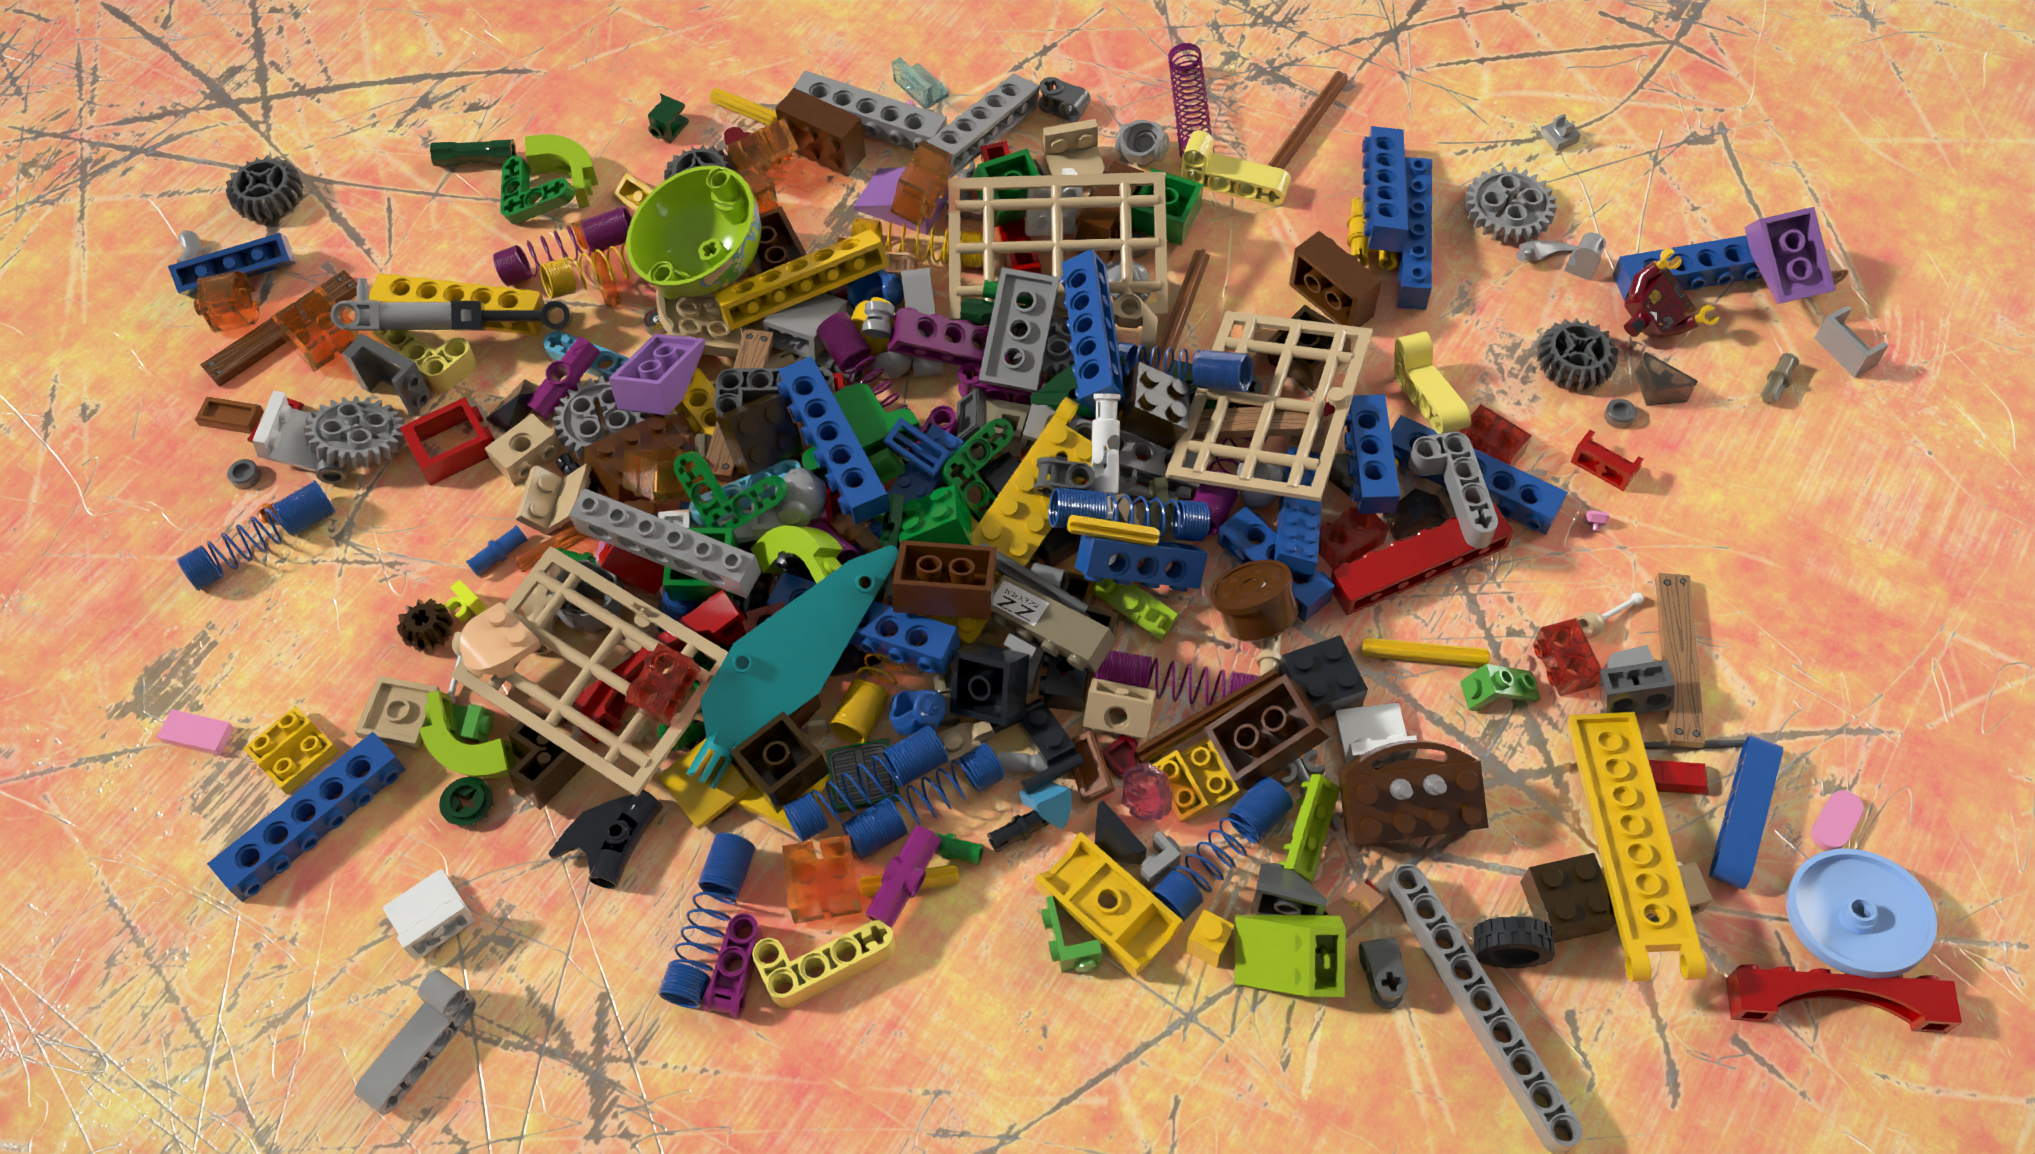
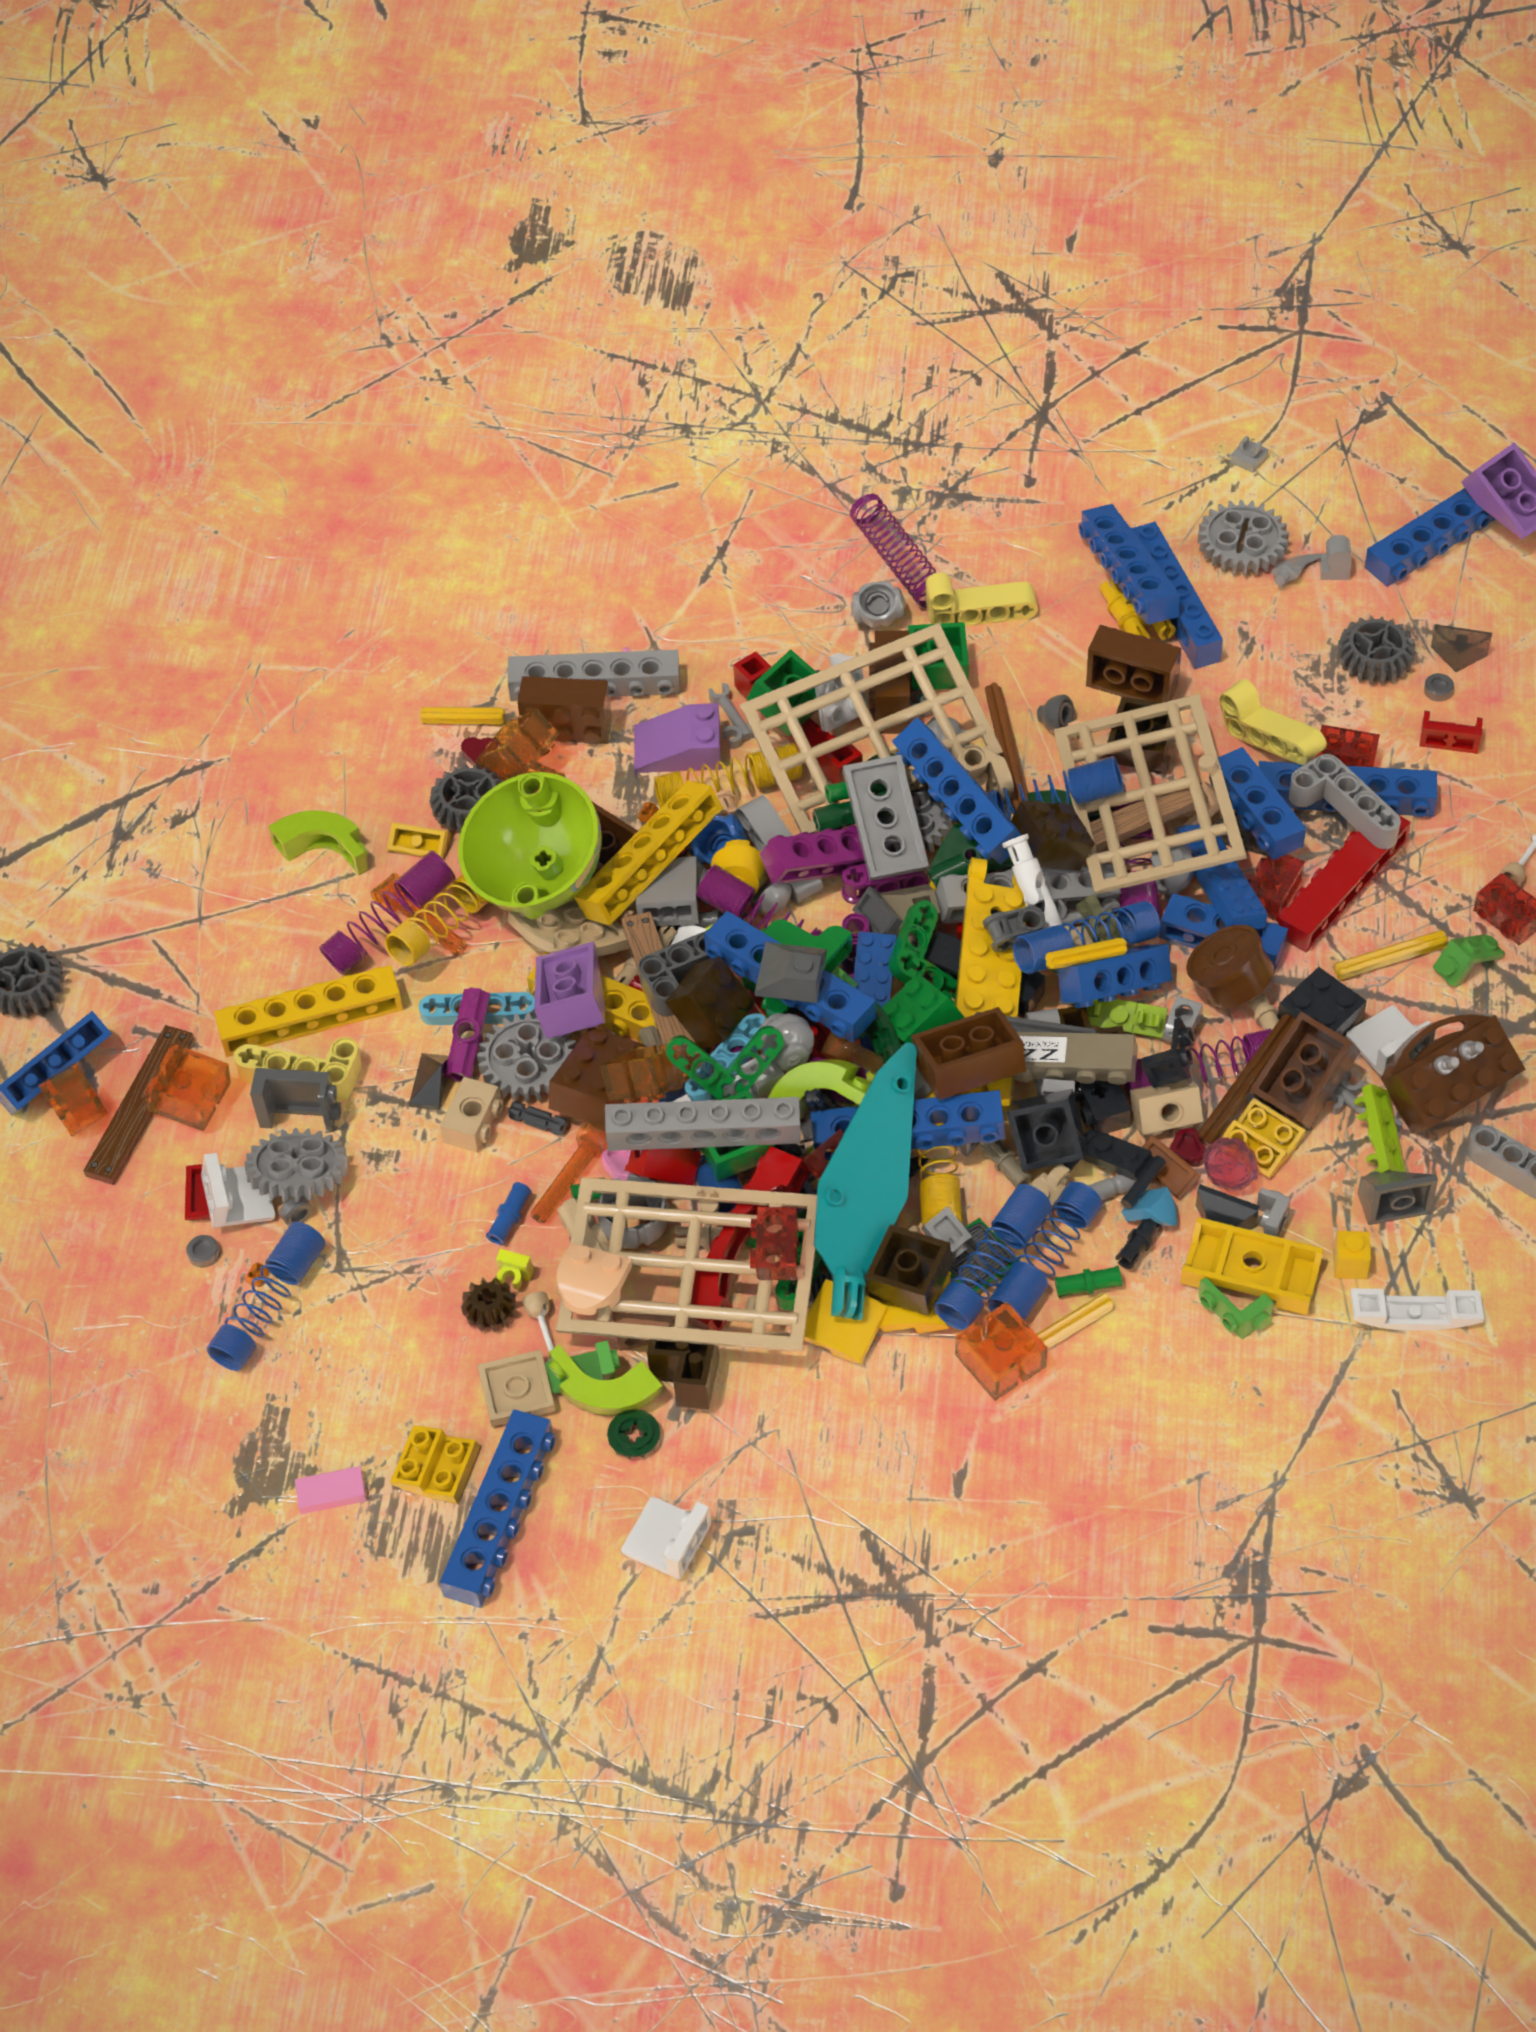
camera: 25 degrees left, 5 degrees down
dark orange tile [195,396,264,434] -> none
light grey piece [330,278,573,331] -> none
light grey beam [354,970,477,1115] -> none
red window [399,397,495,486] -> none
dark green axle [430,139,517,166] -> none
green beam [500,155,575,224] -> none
tan bracket [515,464,592,535] -> none
black pin [549,790,663,889] -> none
tile [643,308,667,336] -> none
dark green window [648,93,689,143] -> none
blue piece [658,832,756,1008] -> none
magenta piece [703,913,763,1019] -> none
light yellow beam [752,920,896,1008] -> none
light grey wheel [862,301,895,338] -> none
magenta piece [865,825,942,928] -> none
blue tile [882,417,950,478] -> none
blue hair [889,690,946,737] -> none
clear orange piece [891,139,953,227] -> none
clear light blue panel [892,57,949,110] -> none
light grey brick [921,73,1040,180] -> none
dark grey piece [1038,77,1091,122] -> none
tan bracket [1043,119,1105,175] -> none
blue piece [1152,776,1293,922] -> none
lime slope [1234,915,1346,997] -> none
dark orange axle [1268,71,1348,170] -> none
nougat leg [1323,878,1387,939] -> none
dark grey piece [1358,937,1408,1009] -> none
clear smoke slope [1382,488,1450,541] -> none
bright pink rock [1584,510,1610,532] -> none
dark red torso [1624,248,1719,337] -> none
none -> dark grey slope [755,942,827,1003]
none -> light grey bracket [921,1206,972,1260]
none -> dark grey brick [1037,694,1075,732]
none -> black bracket [1141,1017,1195,1088]
none -> light grey leg [1162,996,1203,1043]
none -> white slope [1350,1288,1484,1331]

